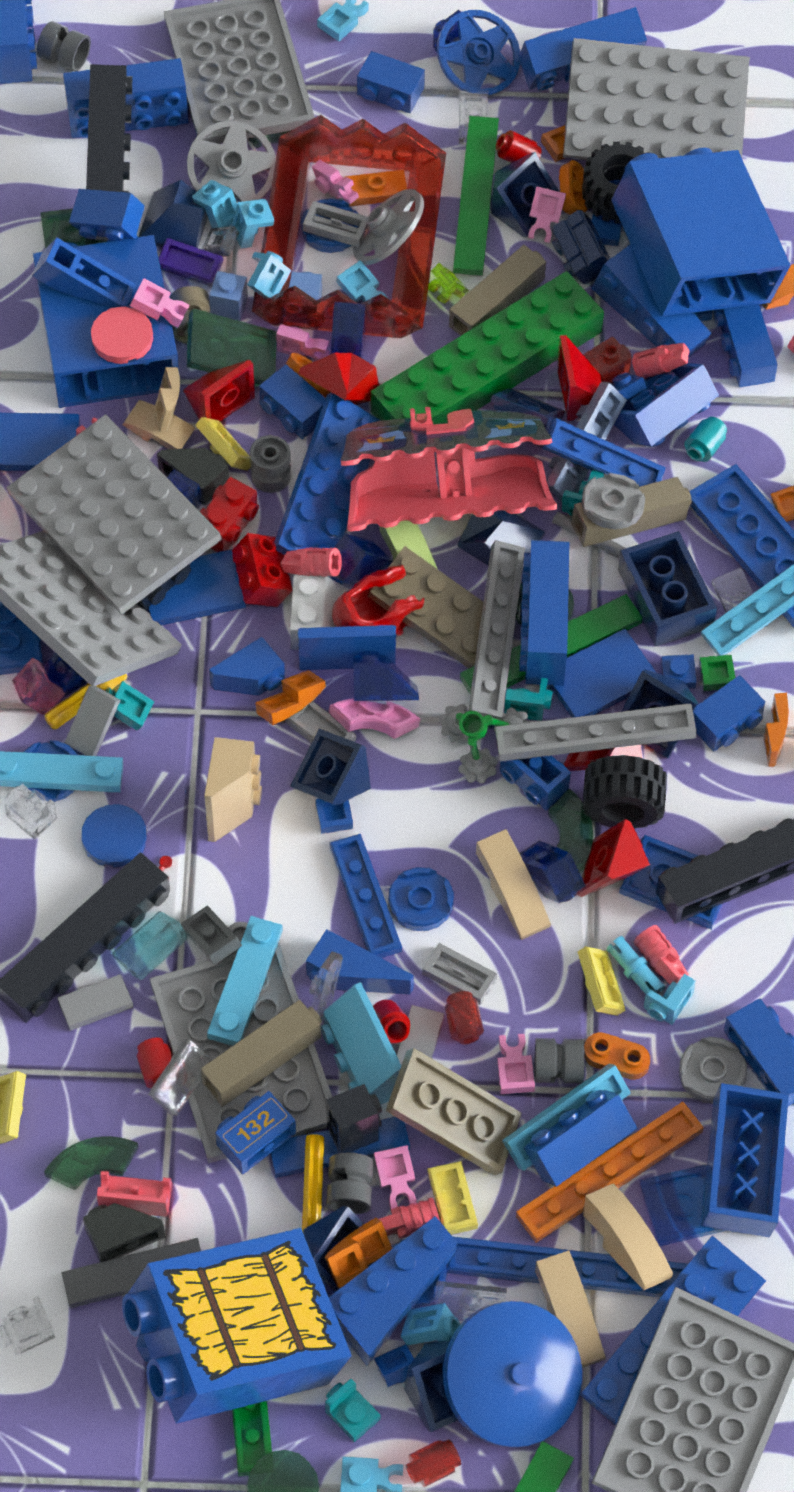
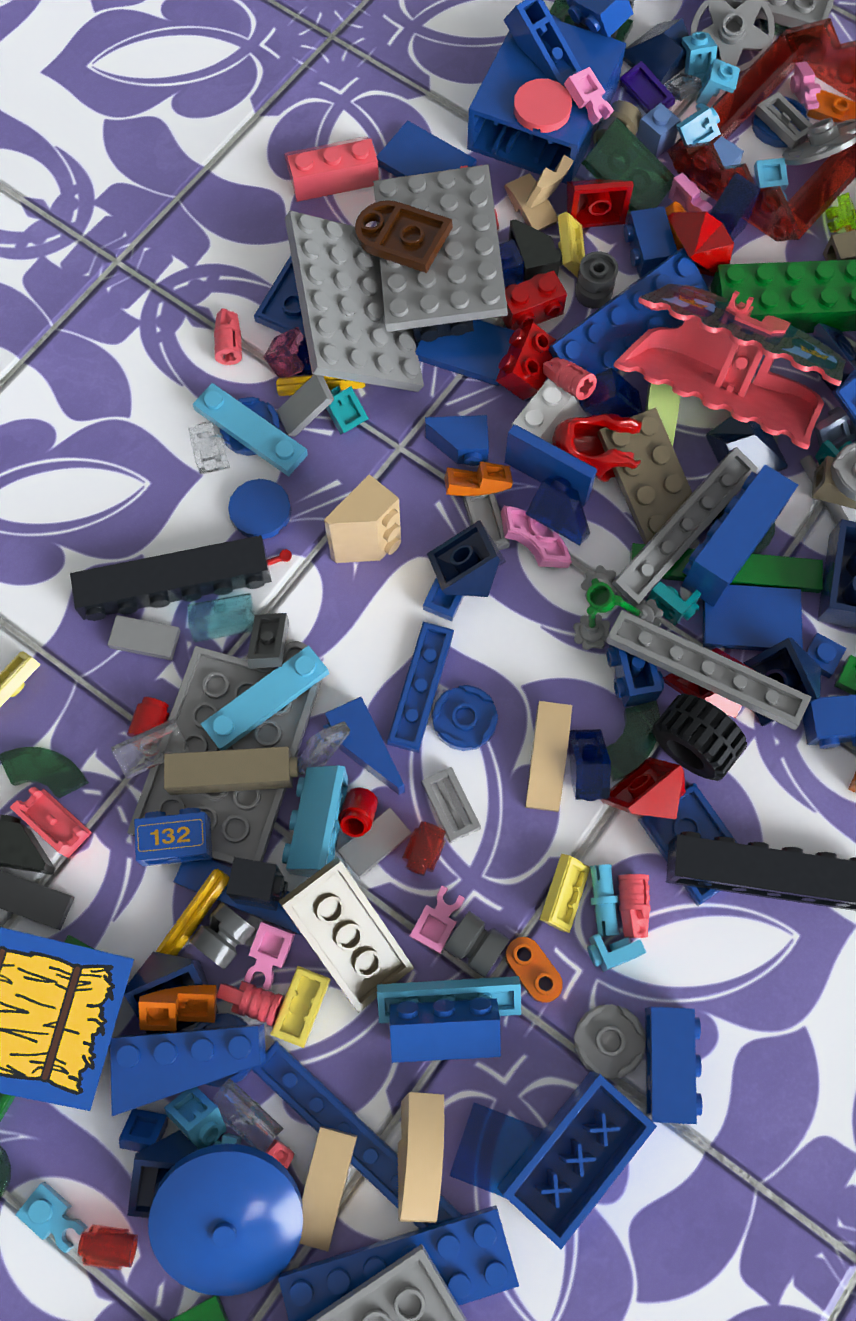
camera: 35 degrees right, 10 degrees up
teal bracket [325,1379,381,1443] -> none
orange plate [516,1101,704,1243] -> none
none -> reddish brown tile [355,200,453,273]

